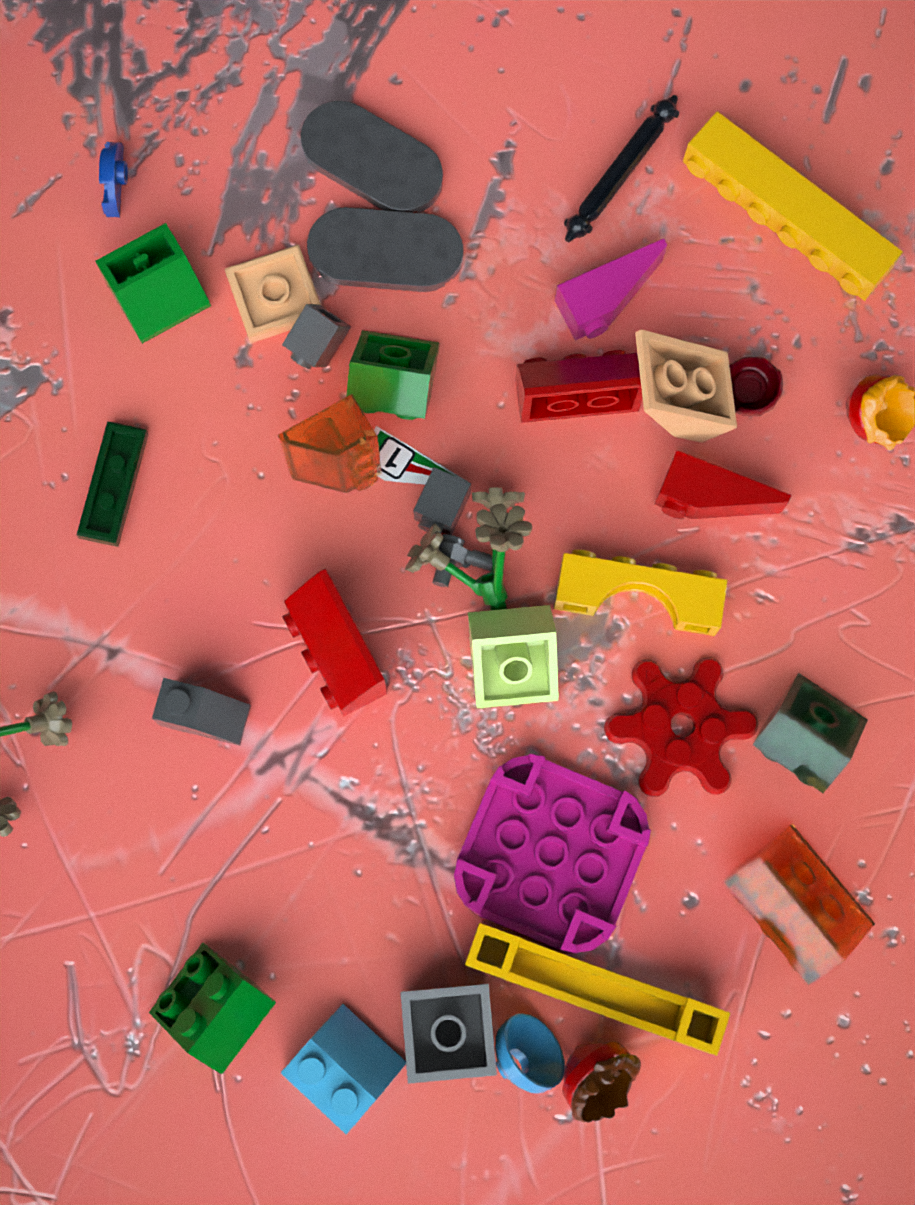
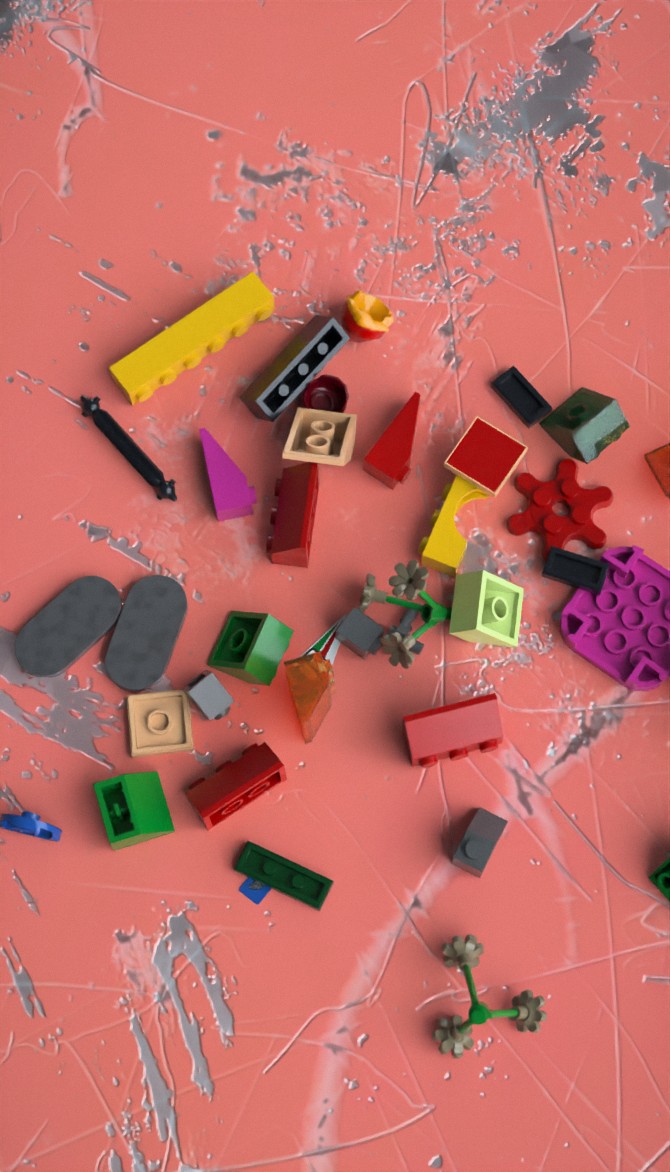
camera: 70 degrees left, 5 degrees down
none -> red slope [185,742,287,831]
none -> brick [239,315,350,422]
none -> blue sticker [239,878,271,905]
none -> red tile [444,416,528,498]
none -> black tile [491,366,552,429]
none -> black tile [541,546,610,595]

